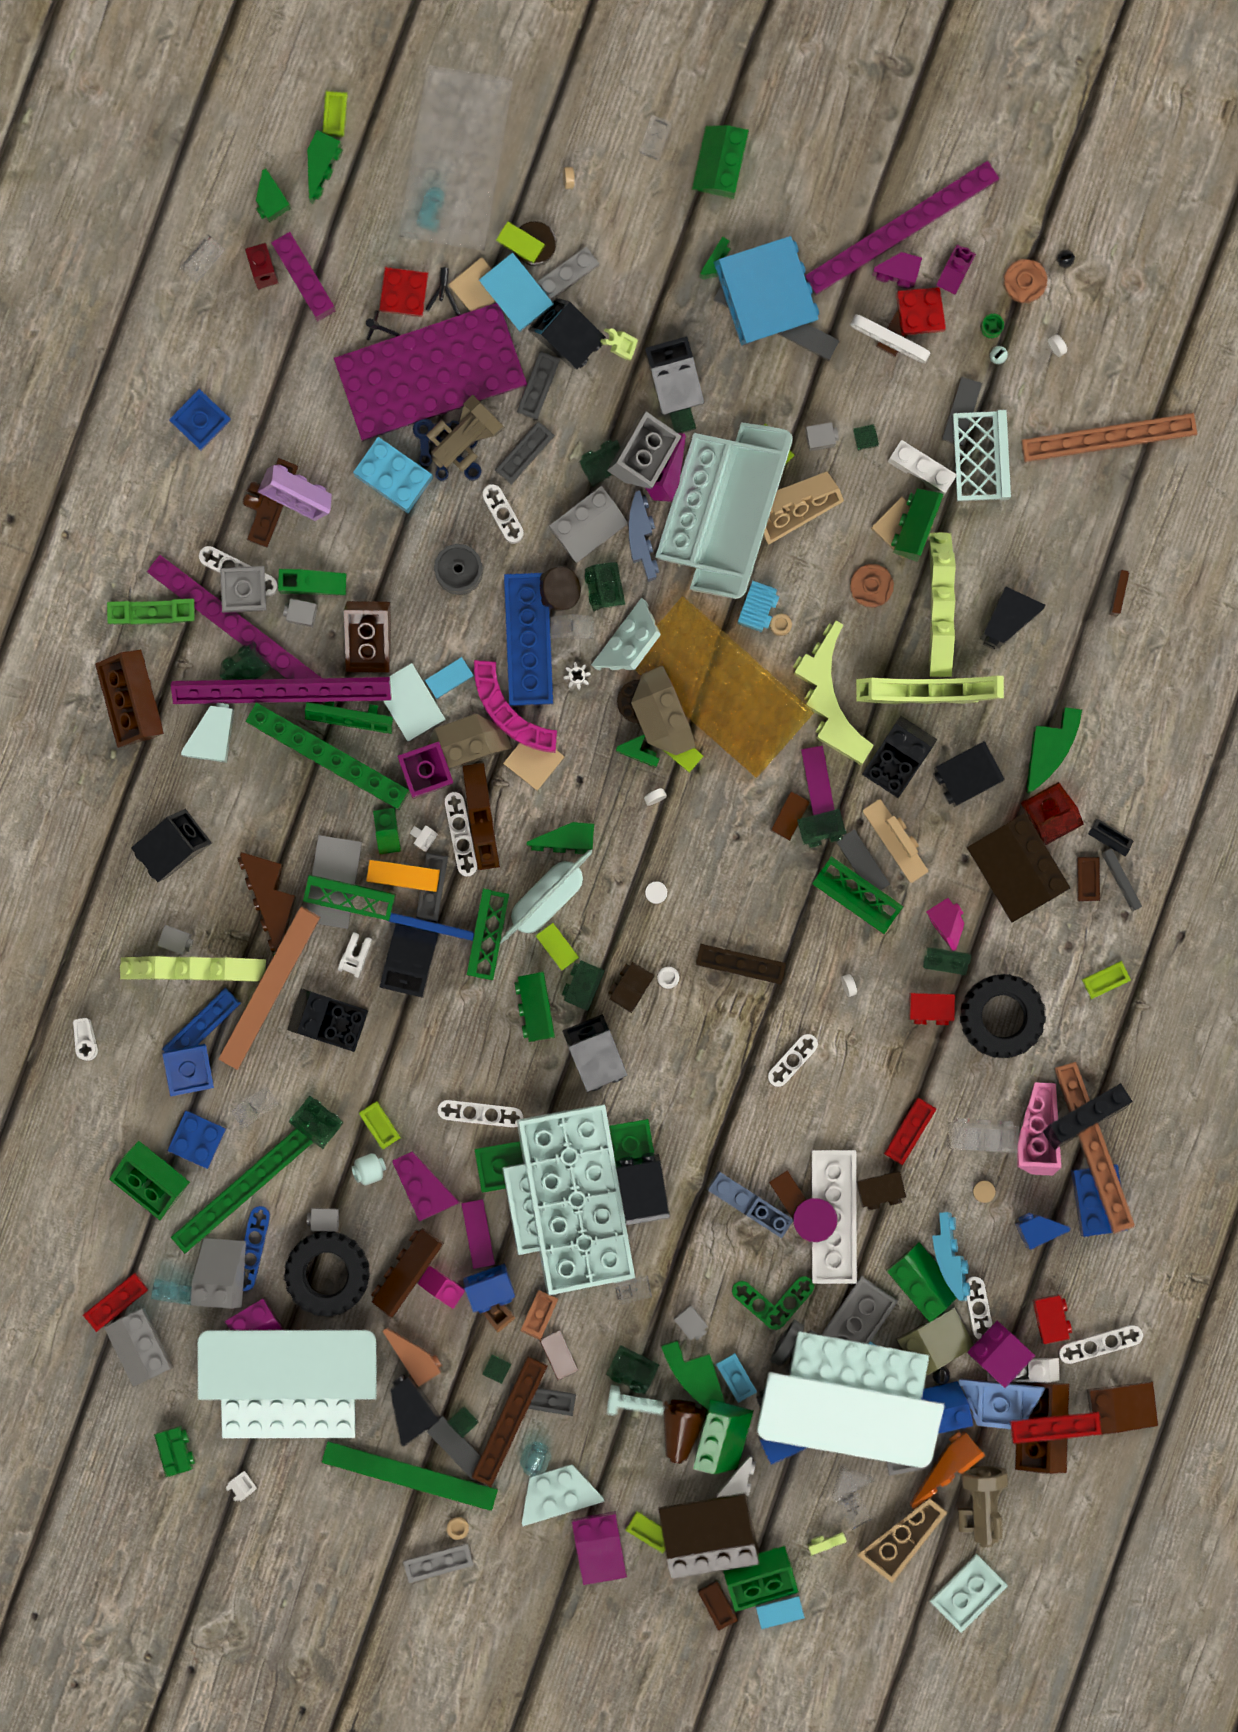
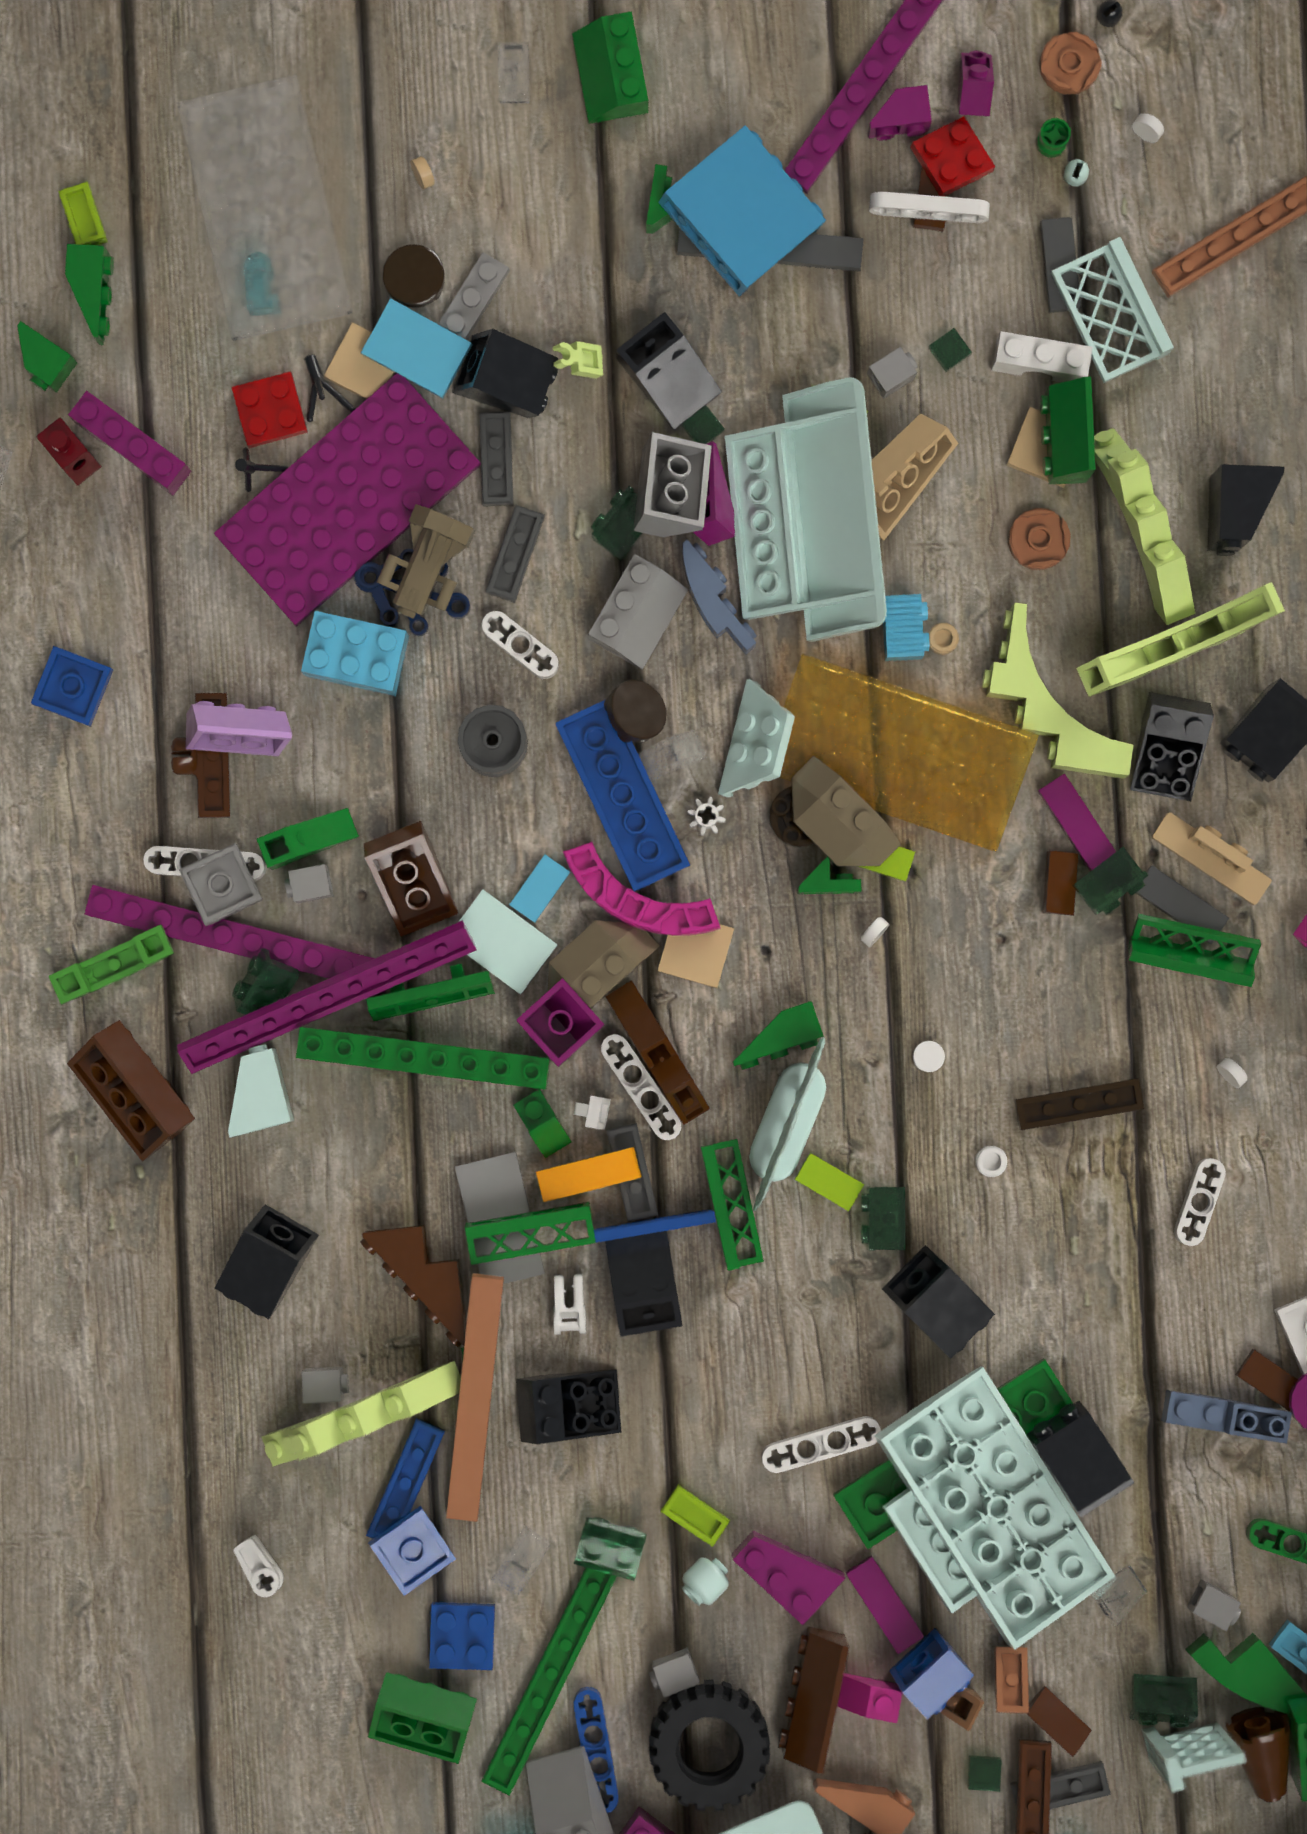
camera: 20 degrees left, 0 degrees up
lime tile [496,221,545,264] -> none
green slope [514,972,555,1042] -> none
clear green bracket [584,562,625,611] -> none
dark brown brick [608,962,655,1014] -> none

